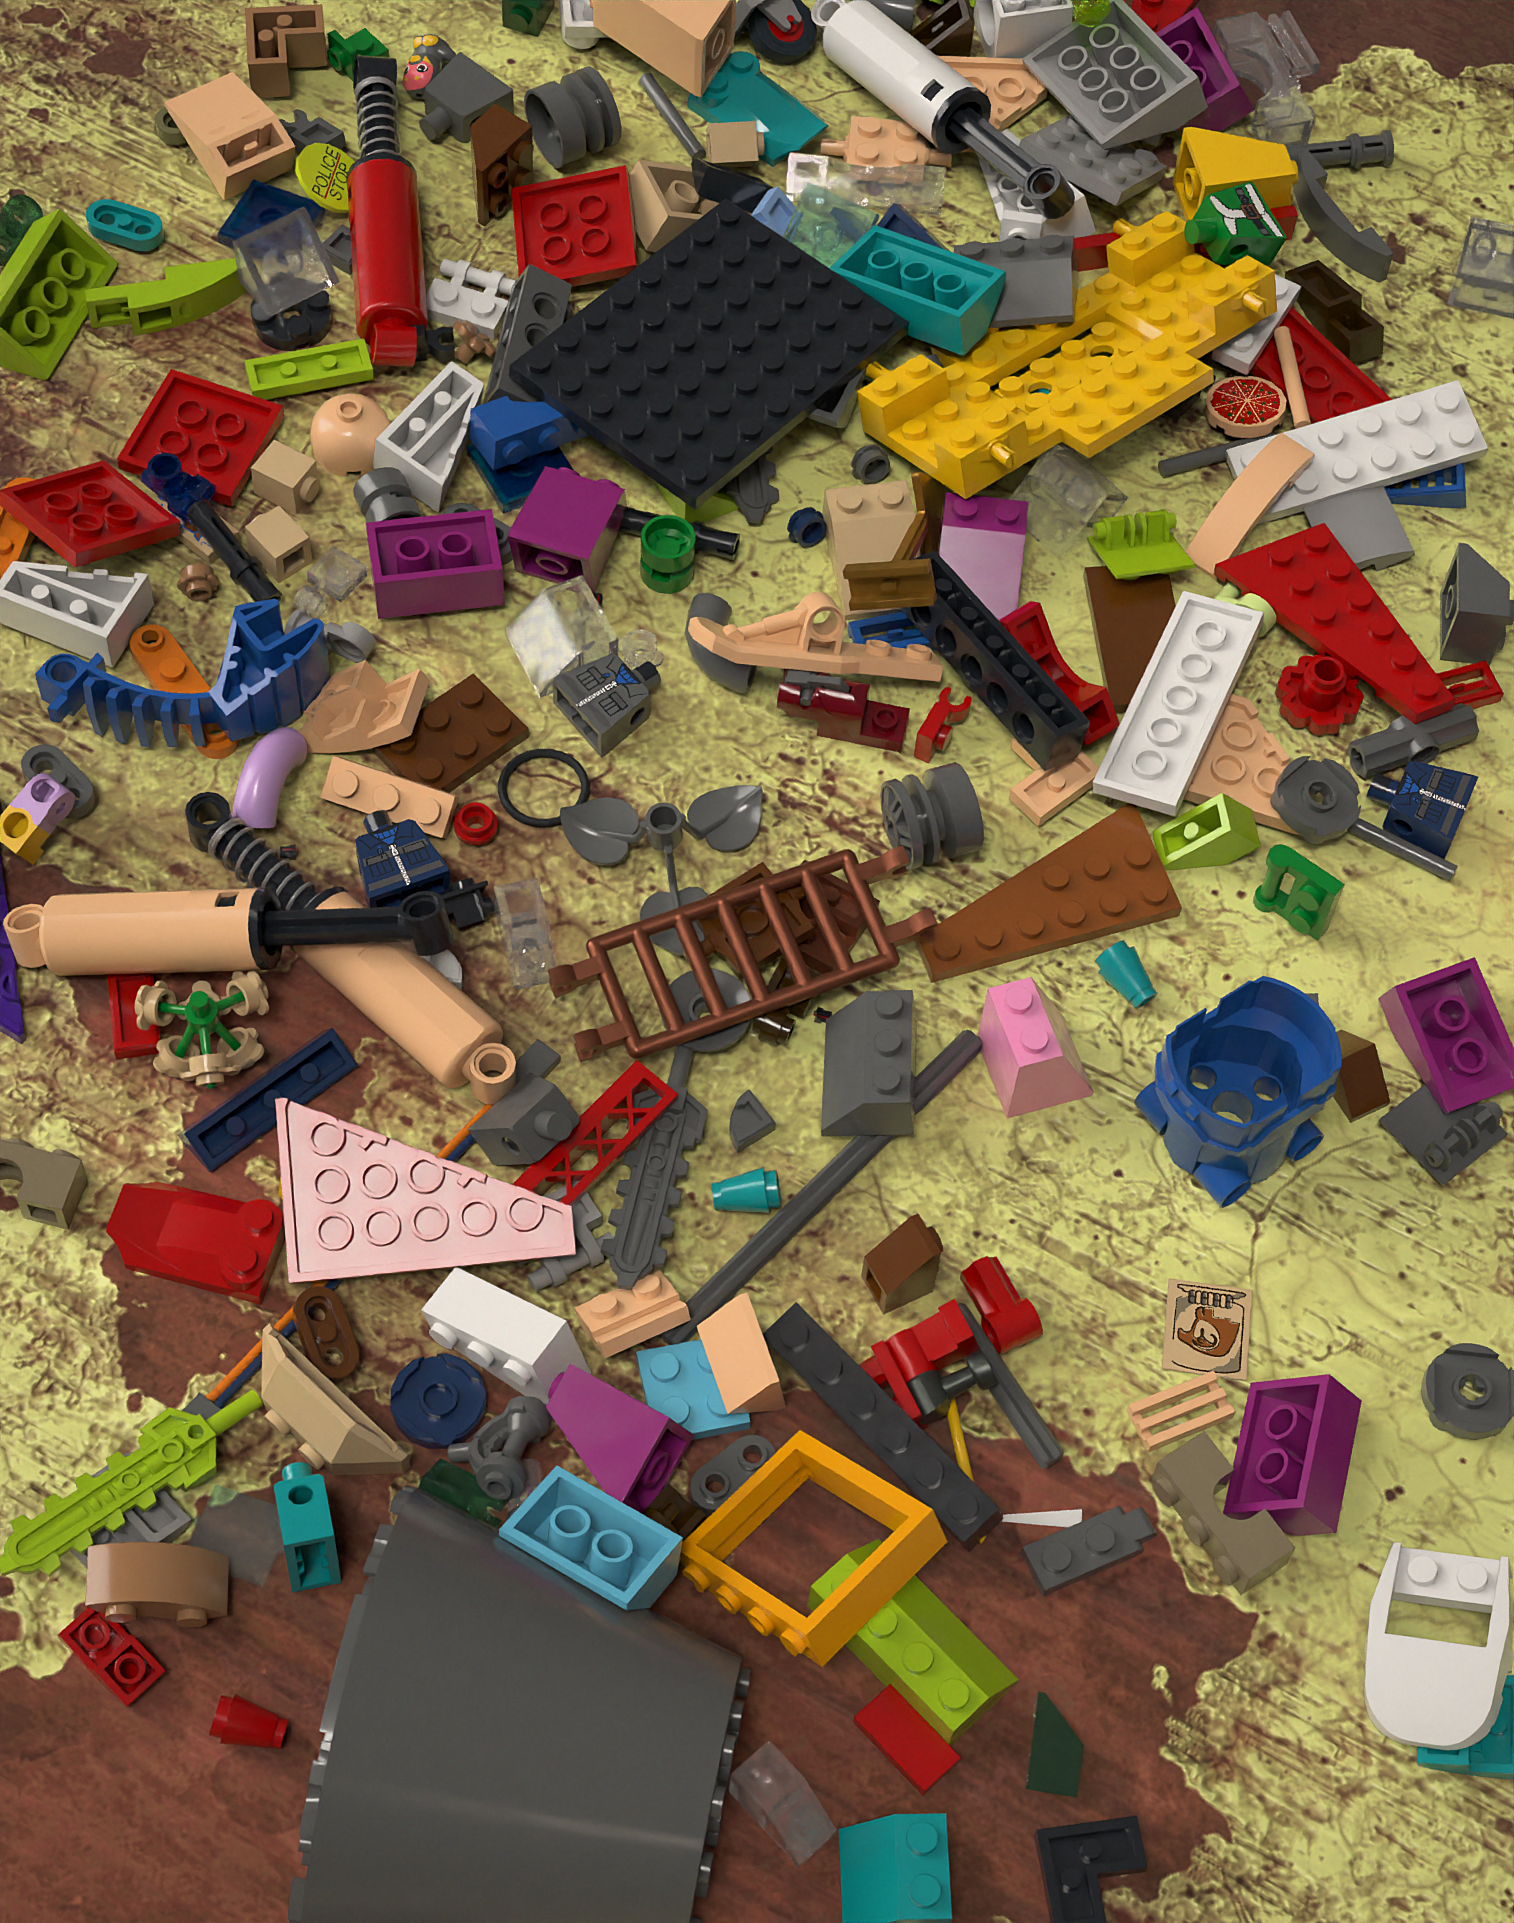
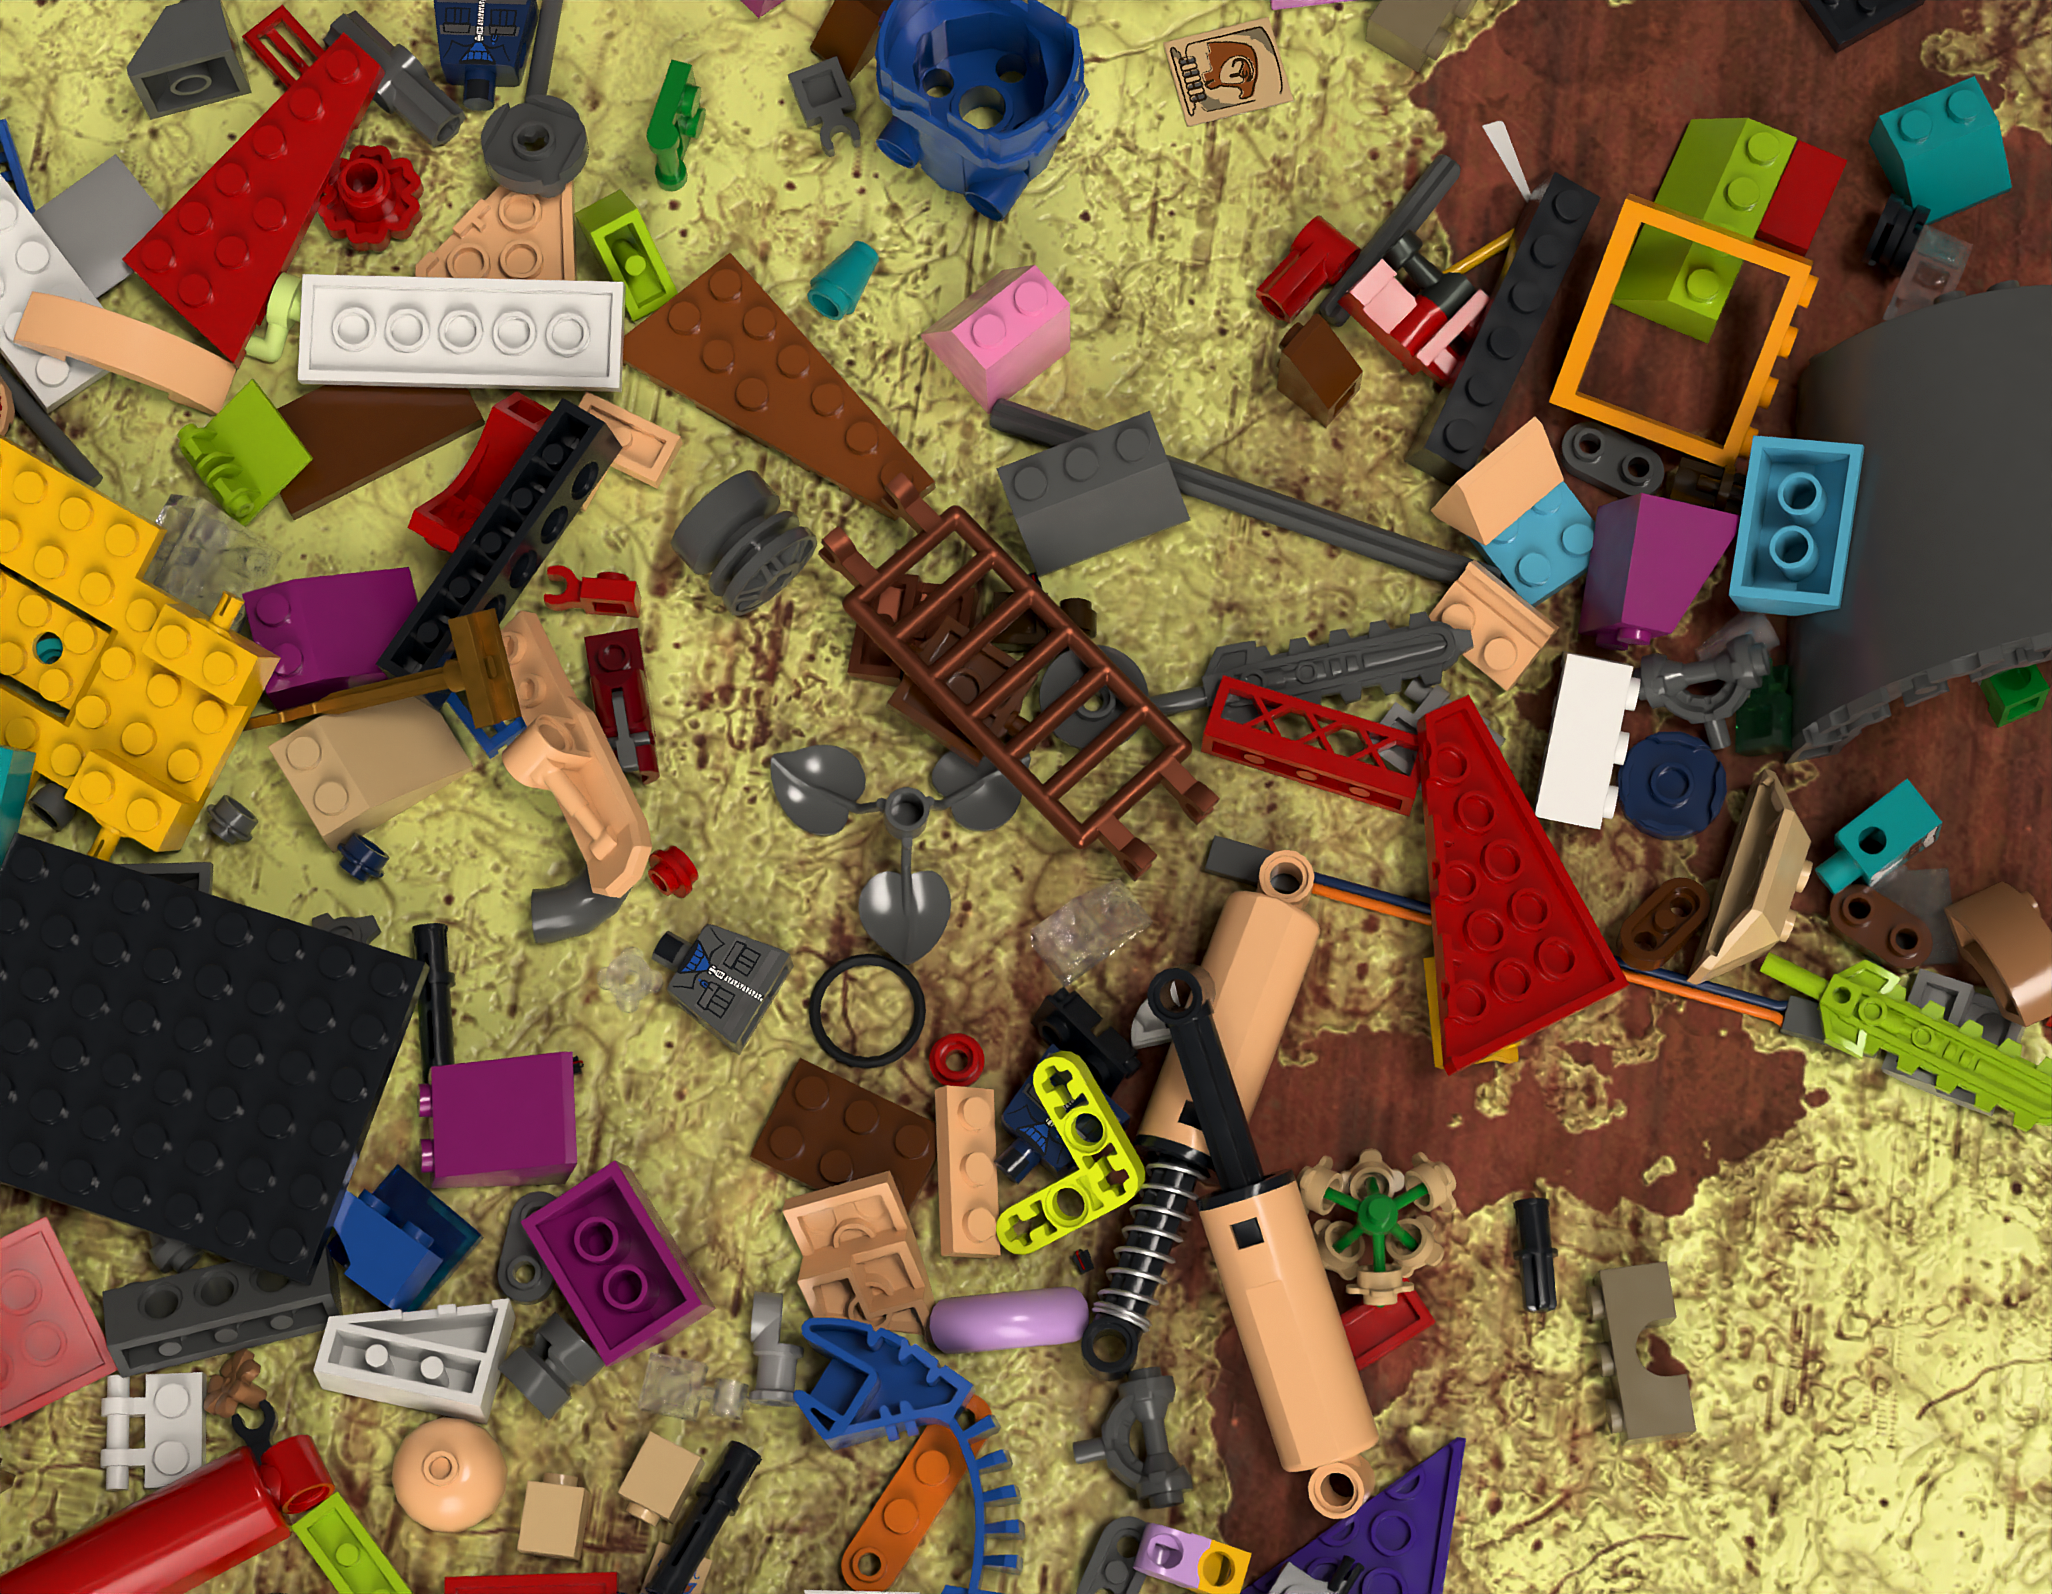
camera: 105 degrees left, 15 degrees up
red slope [106,1181,286,1305] -> none
medium nougat plate [177,564,219,601] -> none
dark blue slope [178,1028,358,1172] -> none
dark grey torso [467,1073,580,1165] -> none
clear slope [505,575,618,698] -> none
green wheel [640,515,696,594] -> none
teal cone [712,1167,781,1213] -> none
dark grey tile [729,1089,776,1153] -> none
dark grey hinge [1021,1506,1157,1597] -> none
clear green slope [1025,1691,1083,1797] -> none
light nougat tile [1126,1370,1236,1452] -> none
none -> red plate [648,845,699,898]
none -> neon yellow beam [996,1051,1145,1255]
none -> dark grey piece [1073,1367,1193,1509]
none -> black axle [1513,1198,1558,1313]
none -> reddish brown plate [1826,884,1933,973]
none -> black wheel [1861,193,1931,278]

